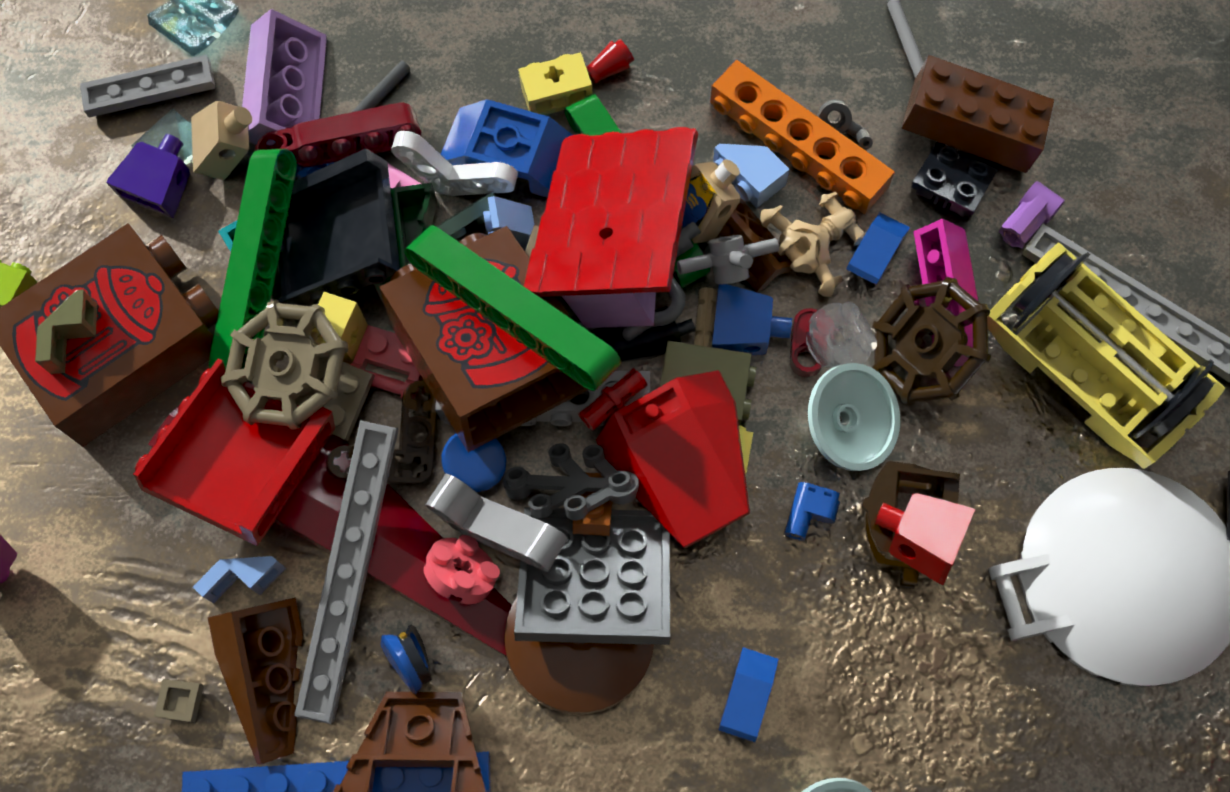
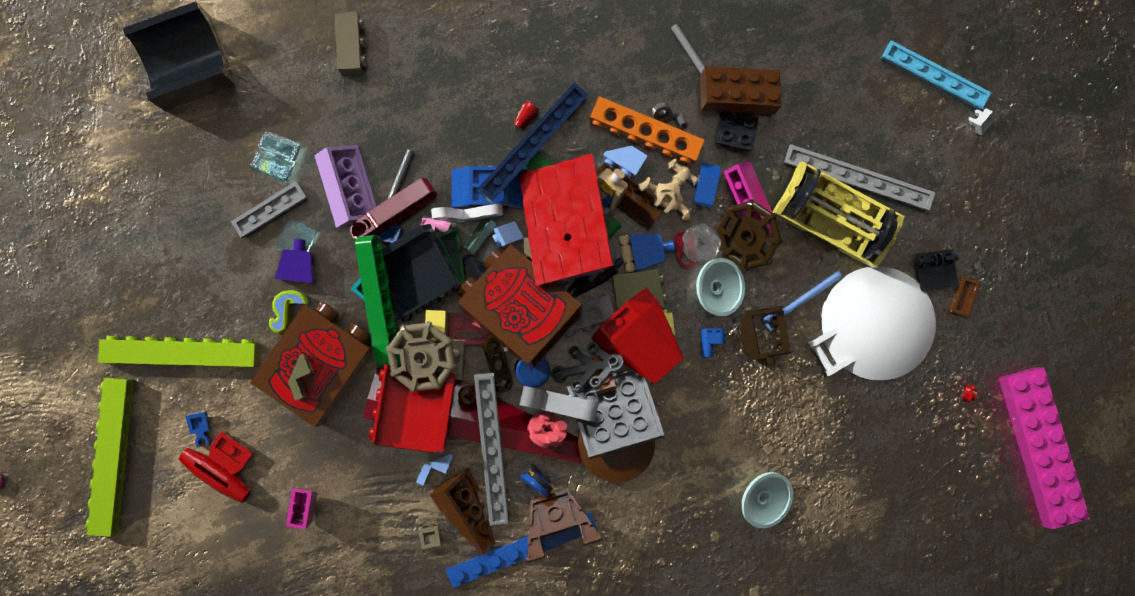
camera: 25 degrees left, 15 degrees up
tan torso [191,101,252,180] -> none
green beam [404,225,621,391] -> none
light yellow brick [518,52,592,115] -> none
red pin [578,368,648,431] -> none
light grey bar [677,235,779,284] -> none
blue slope [719,647,779,742] -> none
torso [875,493,975,586] -> none
medium lavender piece [999,181,1065,248] -> none
none -> lime animal [269,290,311,334]
none -> dark blue plate [476,83,588,203]
none -> medium blue piece [763,272,842,331]

